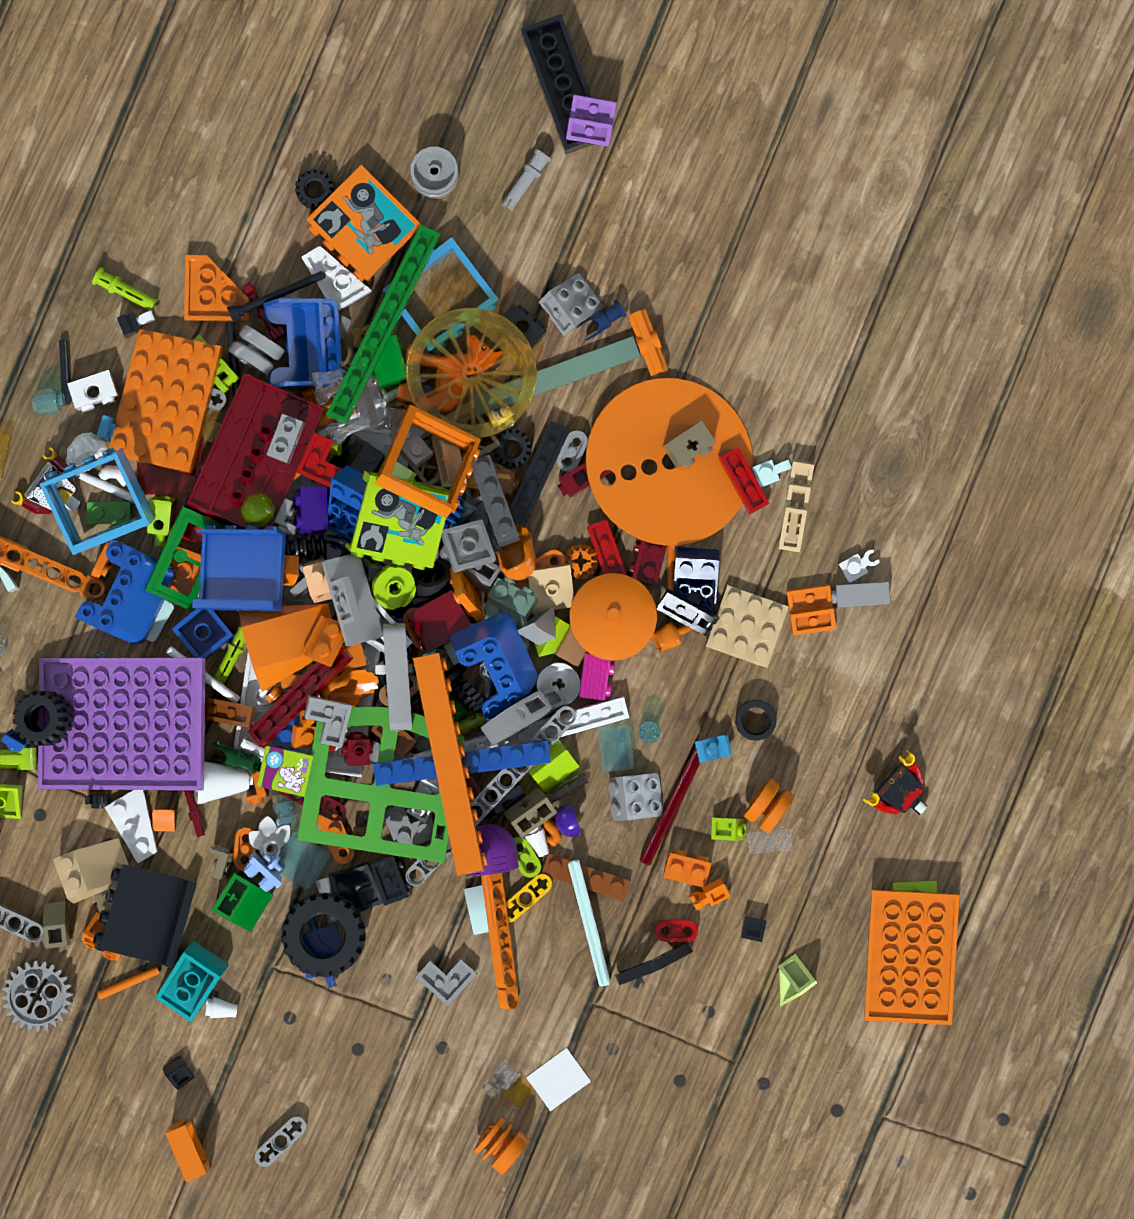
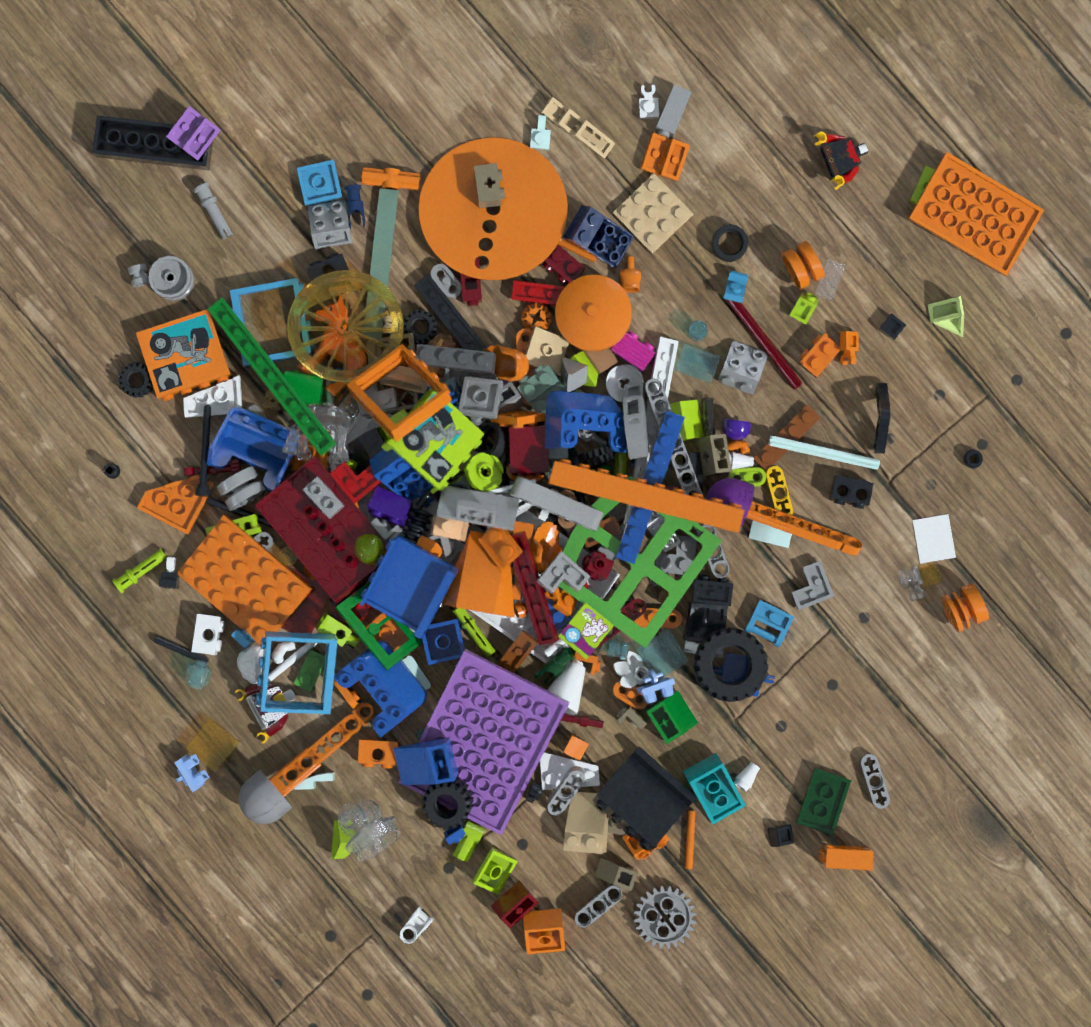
camera: 60 degrees left, 0 degrees up
white bar [166,646,240,703] -> none
red plate [654,920,698,942] -> none
plate [656,589,720,636] -> none
red plate [718,447,770,515] -> none
none -> black pin [103,464,121,479]
none -> light grey wheel [127,263,150,288]
none -> dark azure plate [297,160,343,206]
none -> orange brick [358,739,399,768]
none -> blue slope [393,737,458,785]
none -> light grey beam [547,766,585,815]
none -> dark azure plate [745,600,794,648]
none -> dark green plate [796,768,852,835]
none -> black brick [829,475,874,509]
none -> black plate [963,449,983,469]

